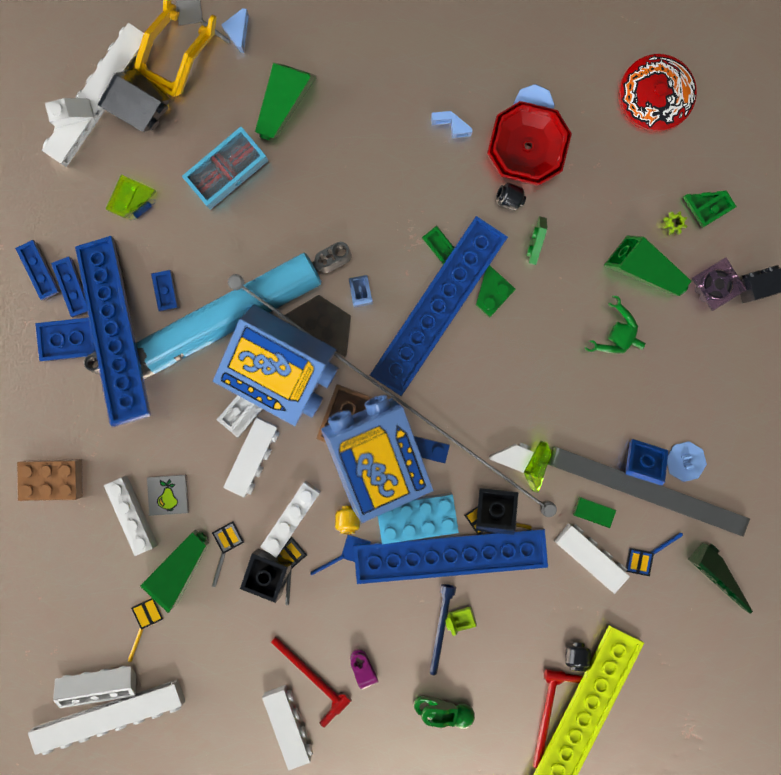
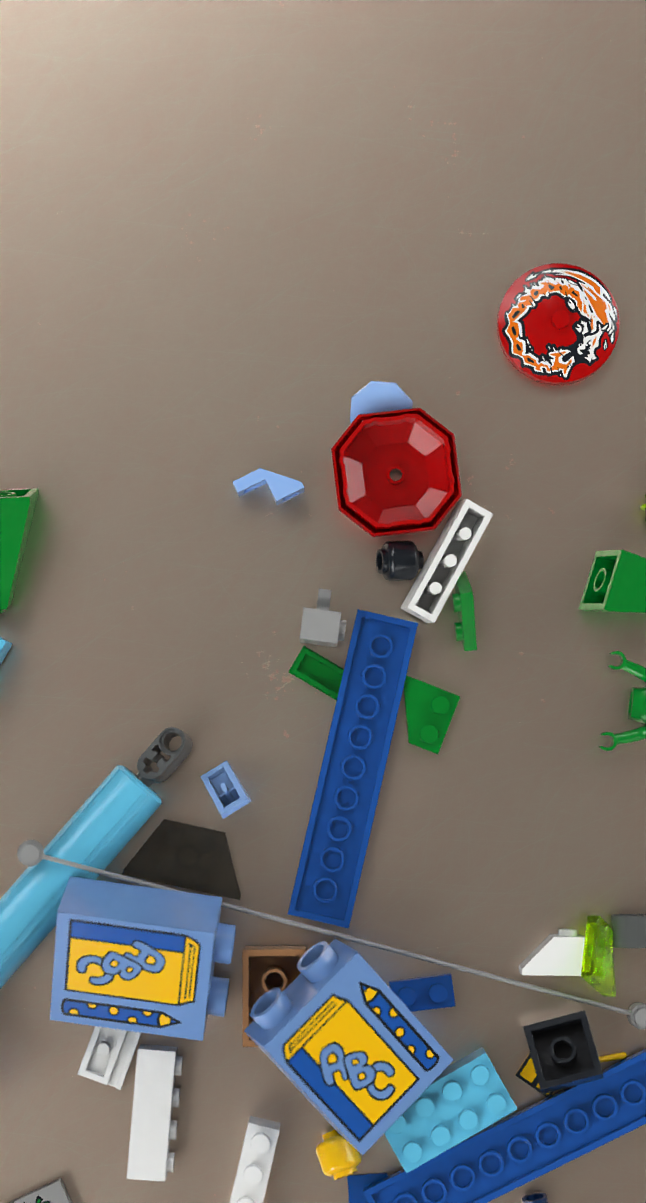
camera: 25 degrees left, 5 degrees down
none -> light grey brick [300,589,347,647]
none -> white brick [400,499,493,623]

